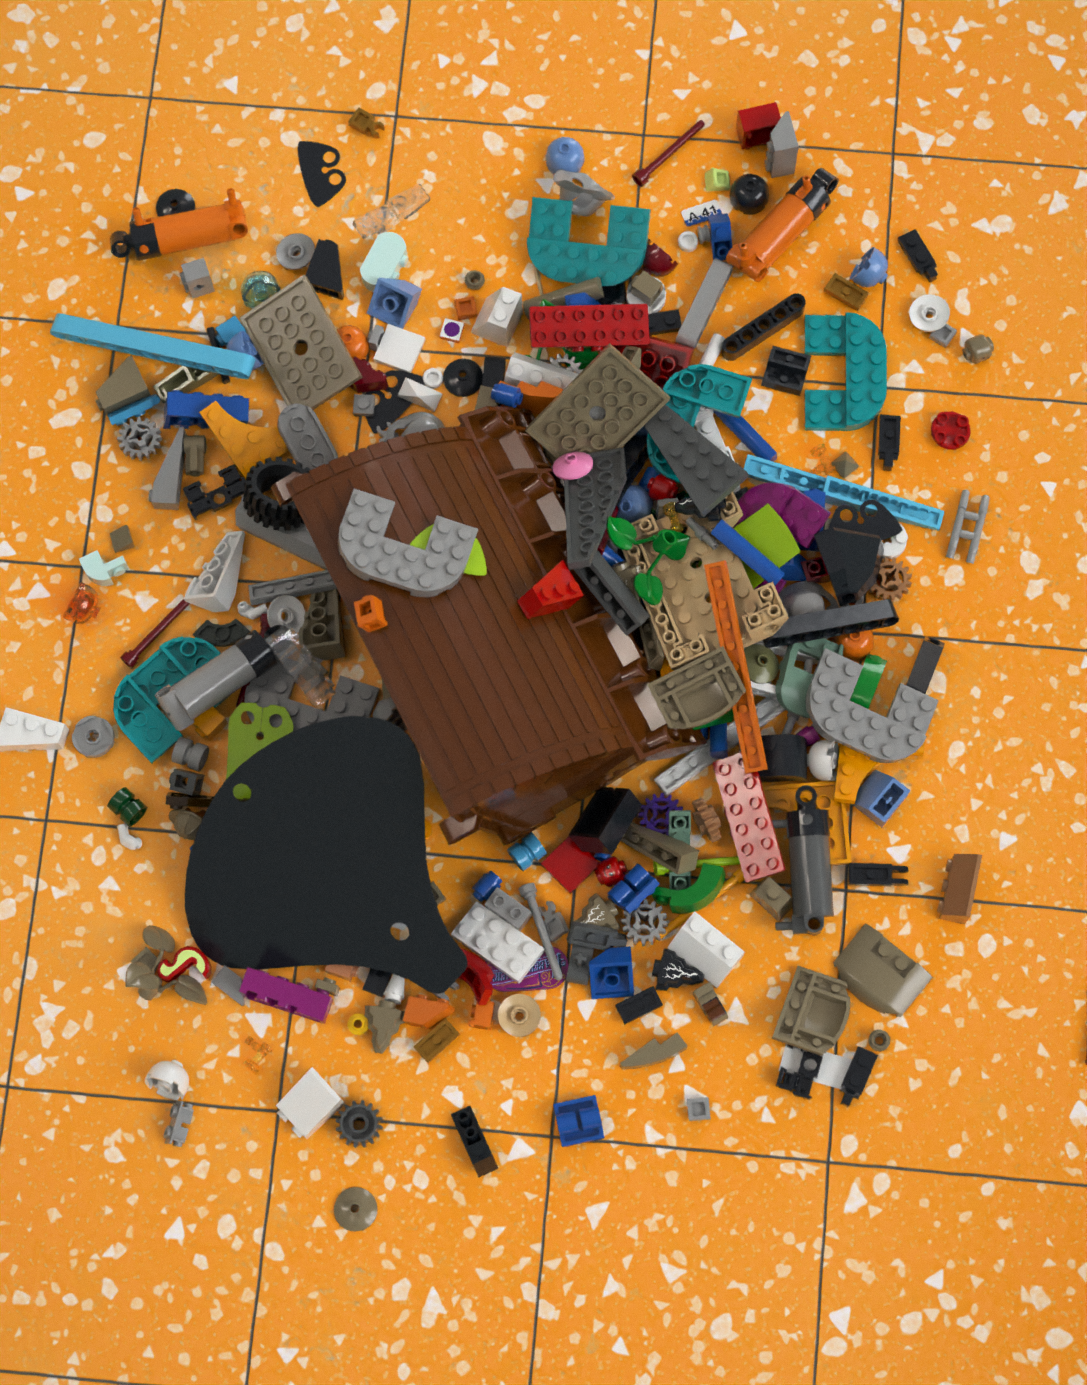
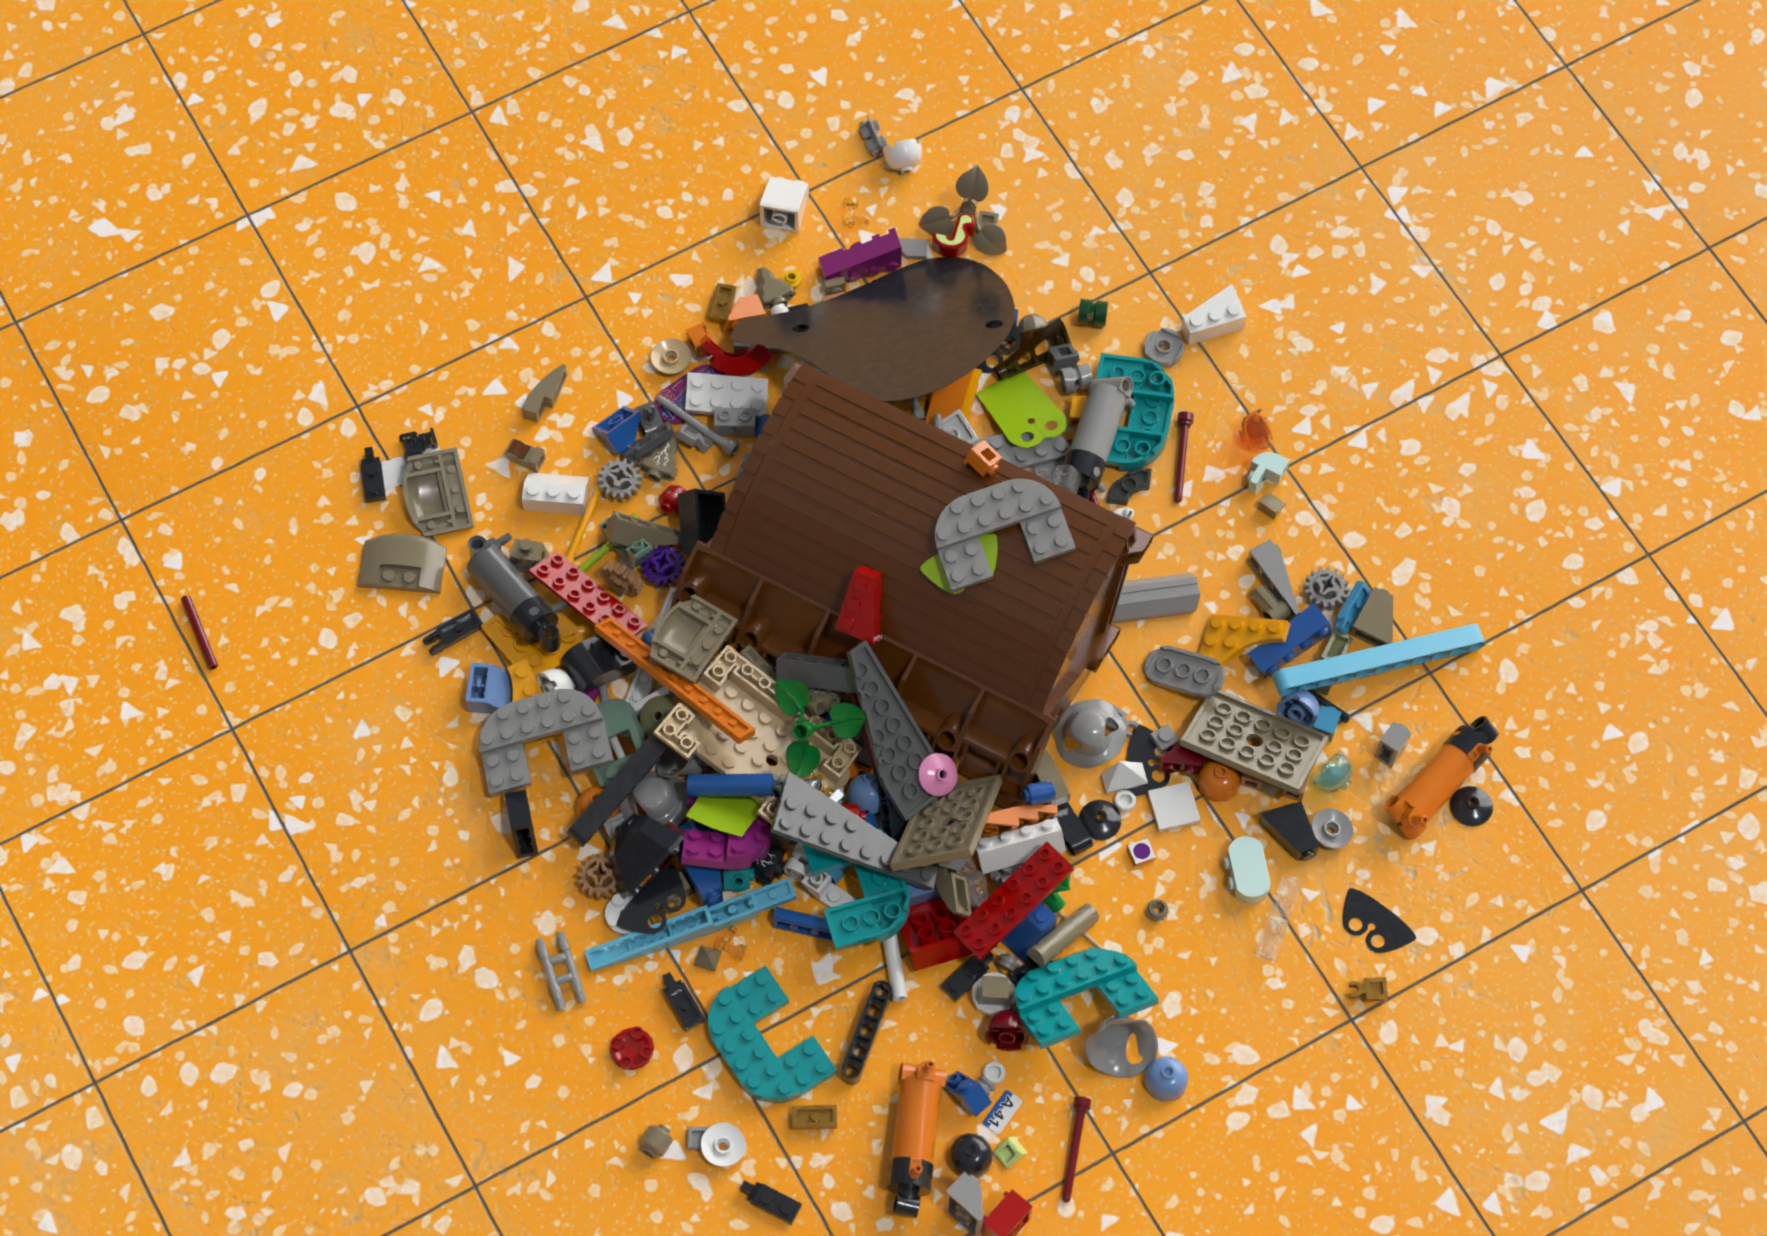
camera: 140 degrees right, 10 degrees down
white arm [117,824,142,850] -> none
black piece [183,464,246,520] -> none
white wedge [184,531,245,612] -> none
black tyre [243,457,310,531] -> none
dark tan dish [334,1187,378,1232] -> none
dark grey gear [336,1100,383,1149] -> none
medium blue slope [367,277,422,329] -> none
light grey plate [367,325,384,352] -> none
black slope [451,1106,498,1177] -> none
orange tile [454,296,478,320] -> none
white slope [471,287,523,347] -> none
red tile [541,836,599,894] -> none
blue plate [553,1095,605,1148] -> none
blue plate [607,864,660,914] -> none
black plate [615,986,663,1025] -> none
green arch [652,863,726,914] -> none
black rock [652,948,704,991] -> none
light grey beam [675,258,734,348] -> none
light grey plate [687,1097,711,1122] -> none
black slope [761,346,811,396] -> none
medium blue cylinder [850,247,888,288] -> none
green arch [850,654,887,709] -> none
dark tan plate [868,1029,890,1051] -> none
medium nougat slope [937,854,982,924] -> none

